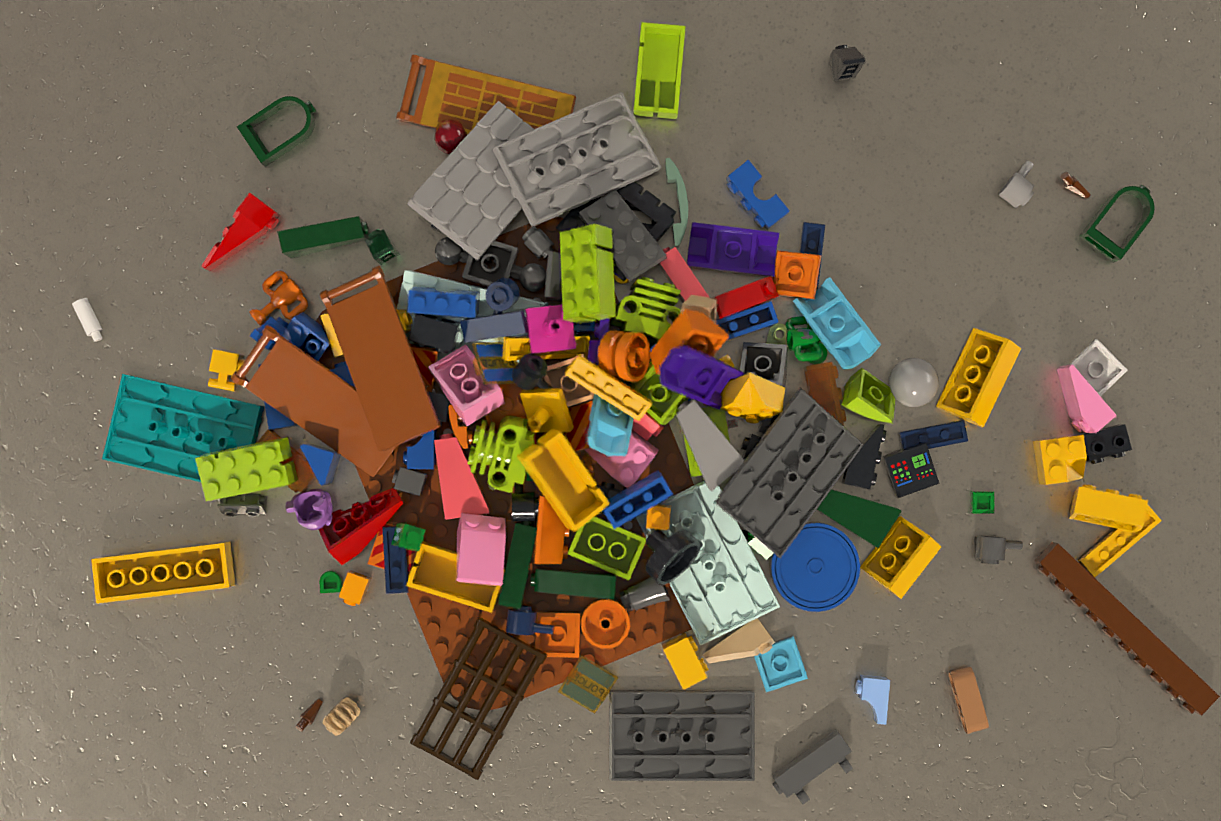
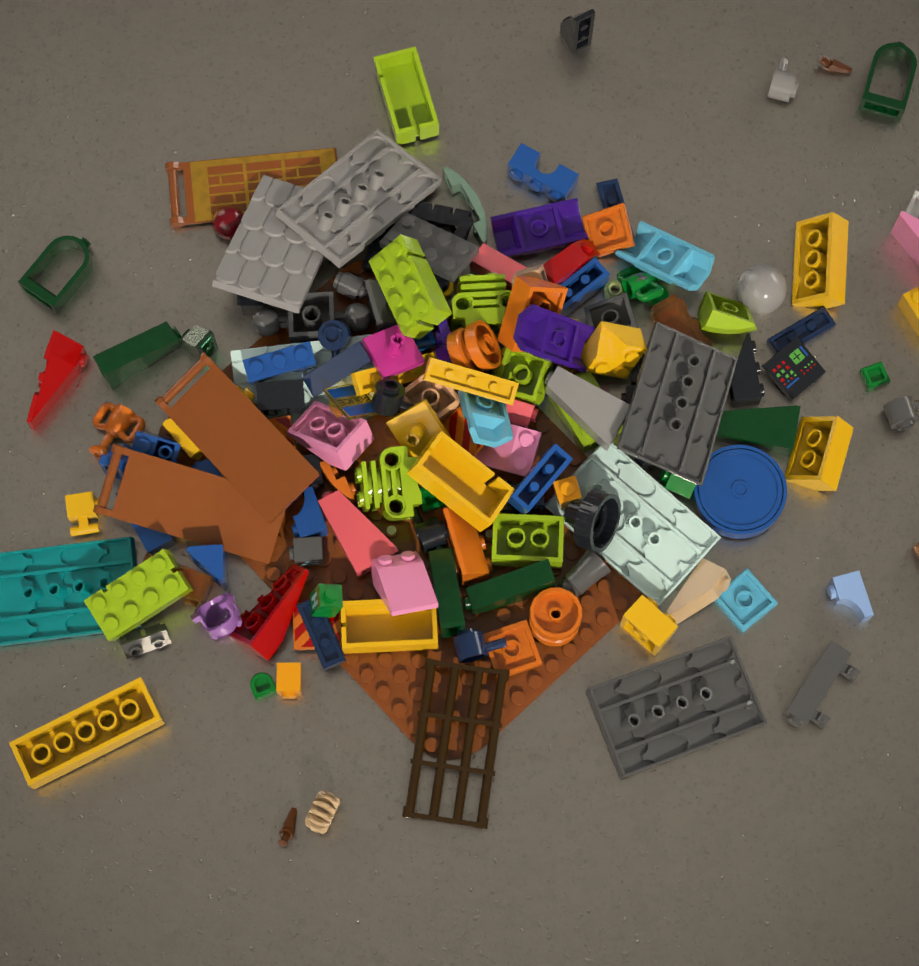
camera: 20 degrees left, 15 degrees down
clear yellow piece [558,655,618,714] -> none

